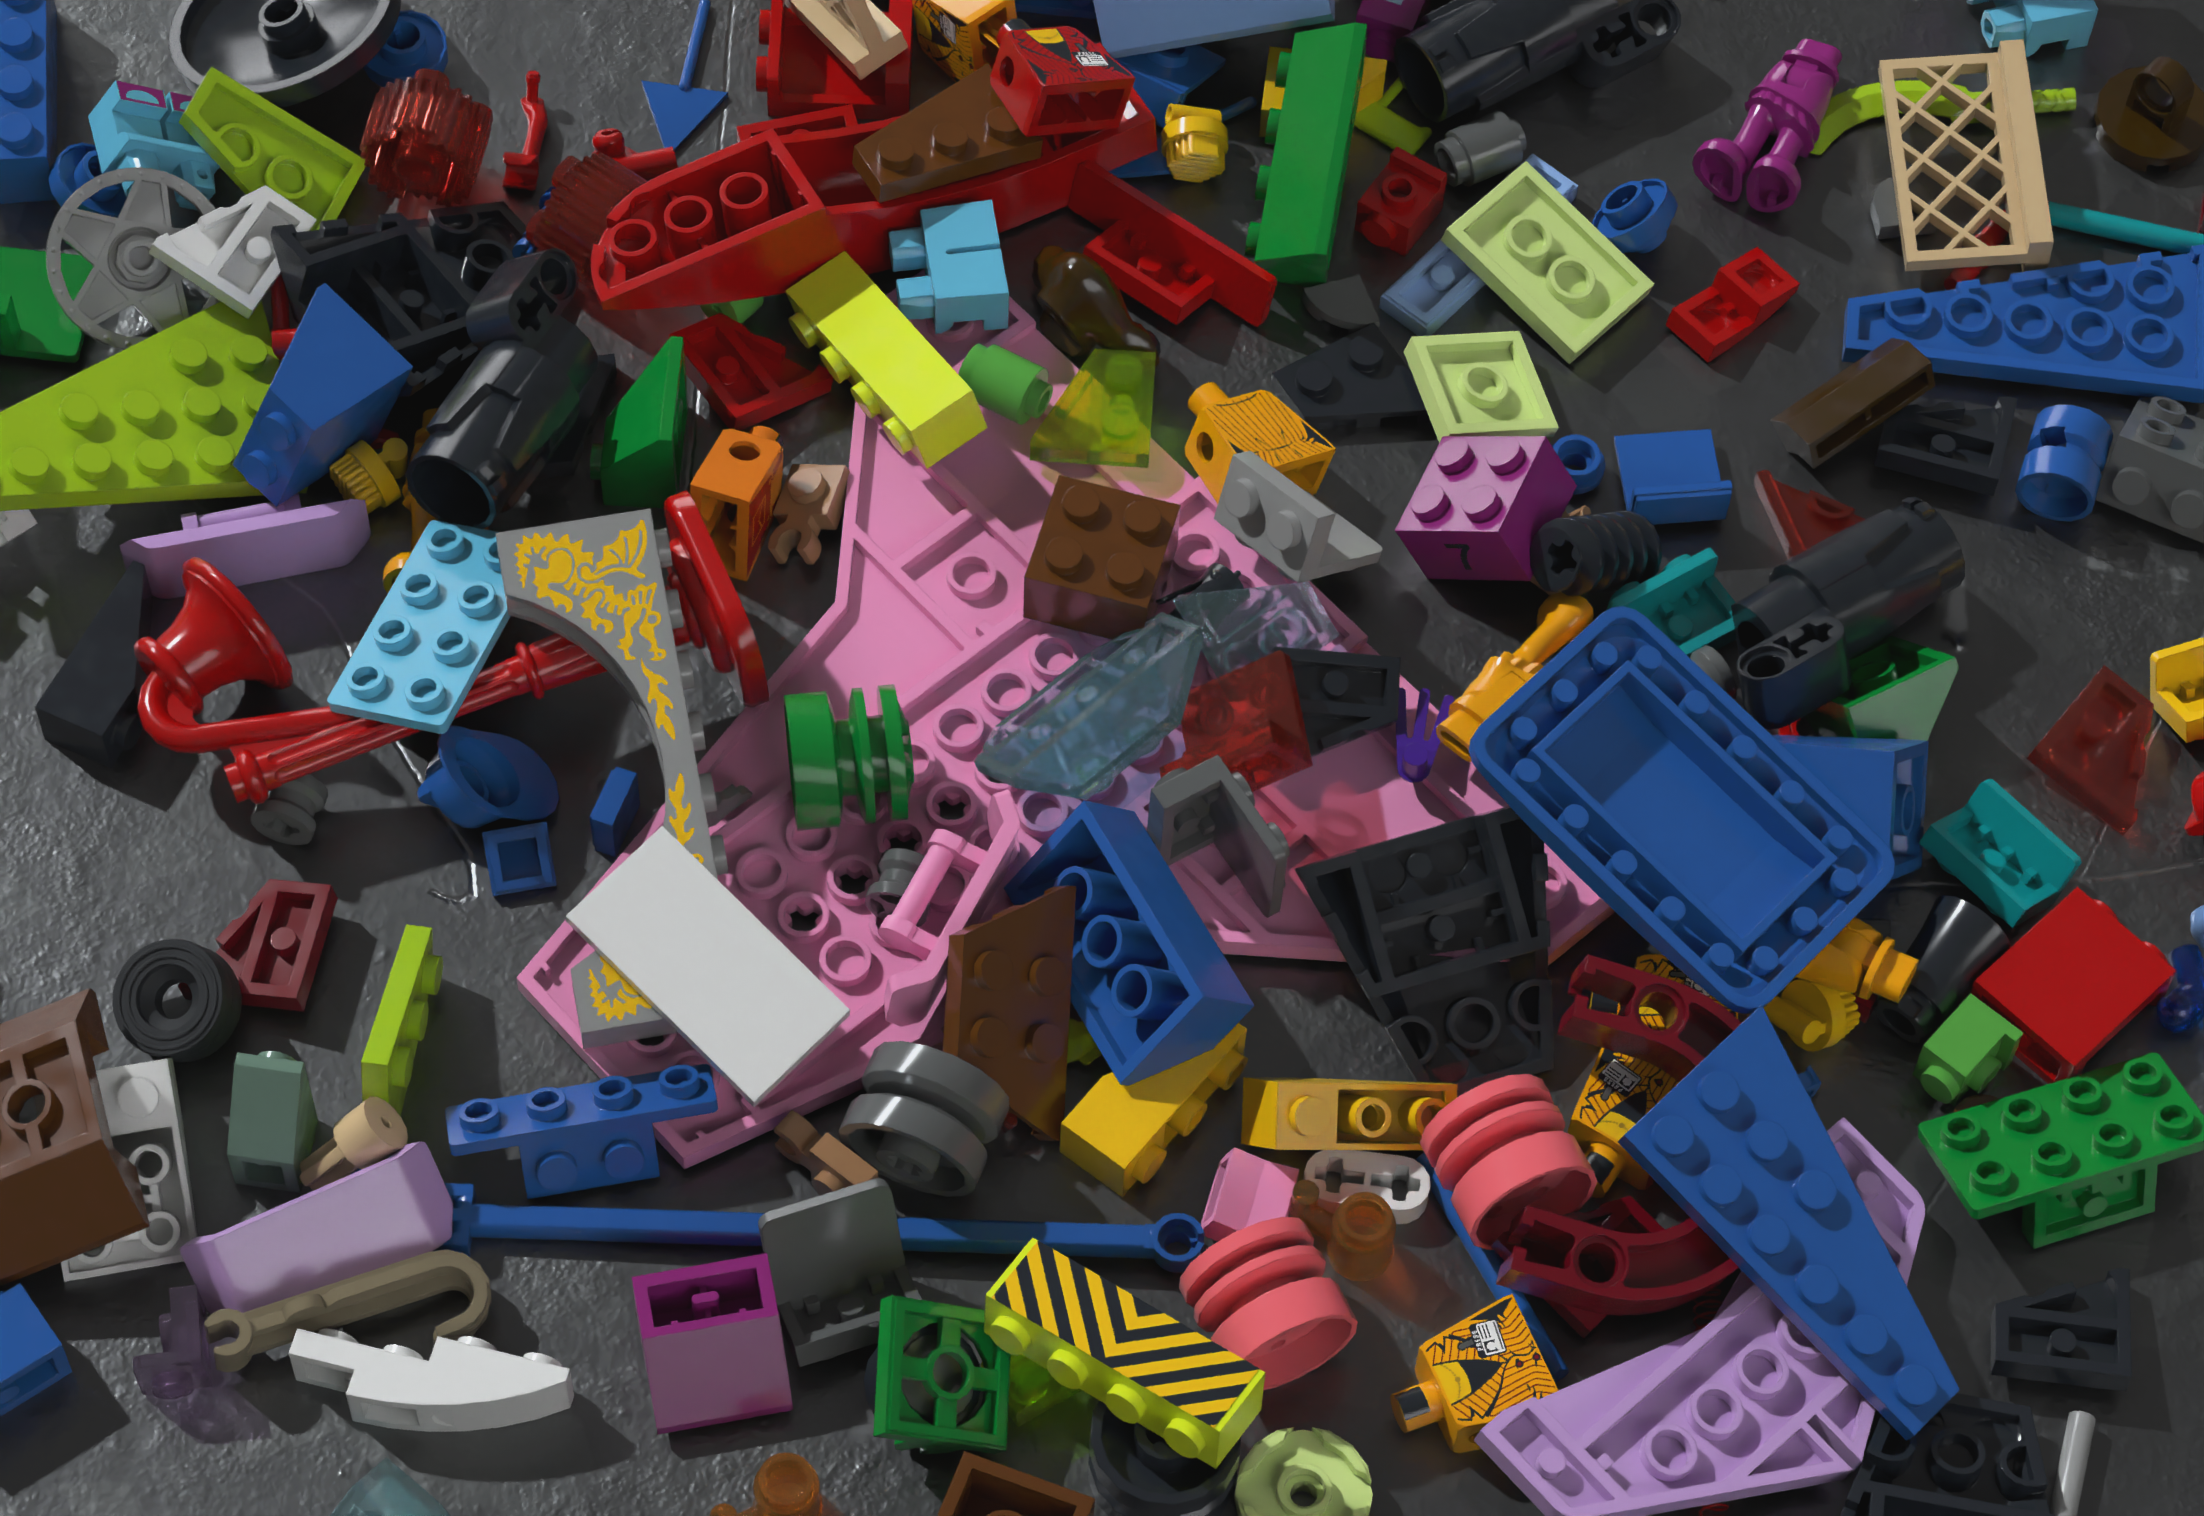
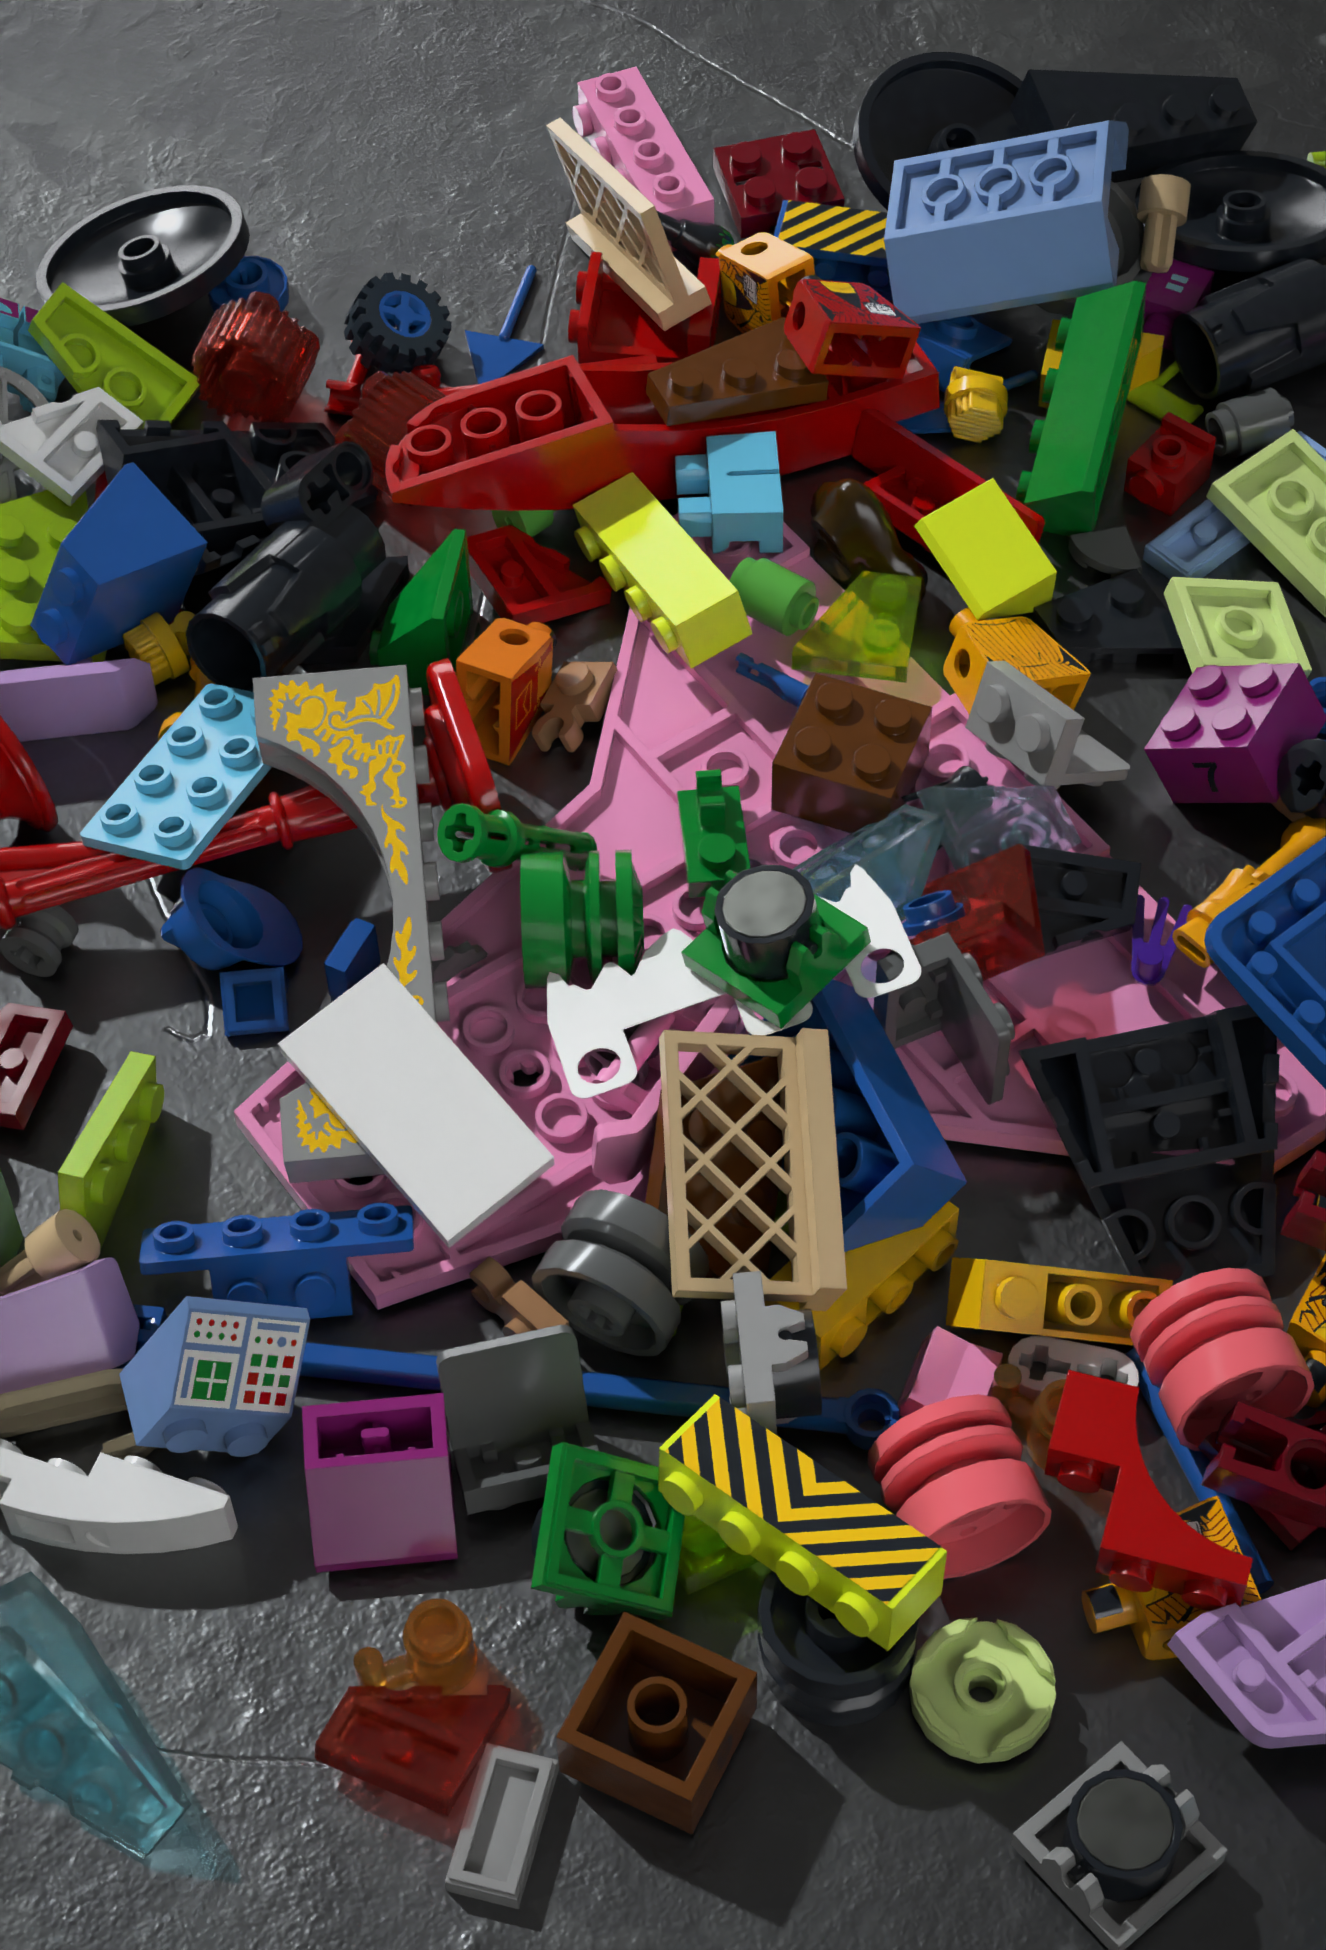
camera: 10 degrees right, 5 degrees down
none -> medium blue slope [119,1296,310,1457]
none -> black wheel [344,272,451,381]
none -> green pin [437,803,597,871]
none -> white piece [547,864,922,1099]
none -> tan fence [659,1028,847,1311]
none -> green plate [677,769,750,898]
none -> piece [681,865,871,1029]
none -> light grey piece [721,1271,822,1435]
none -> blue piece [736,653,810,710]
none -> blue plate [902,890,966,943]
none -> neon yellow slope [914,478,1057,620]
none -> red arch [1045,1369,1253,1611]

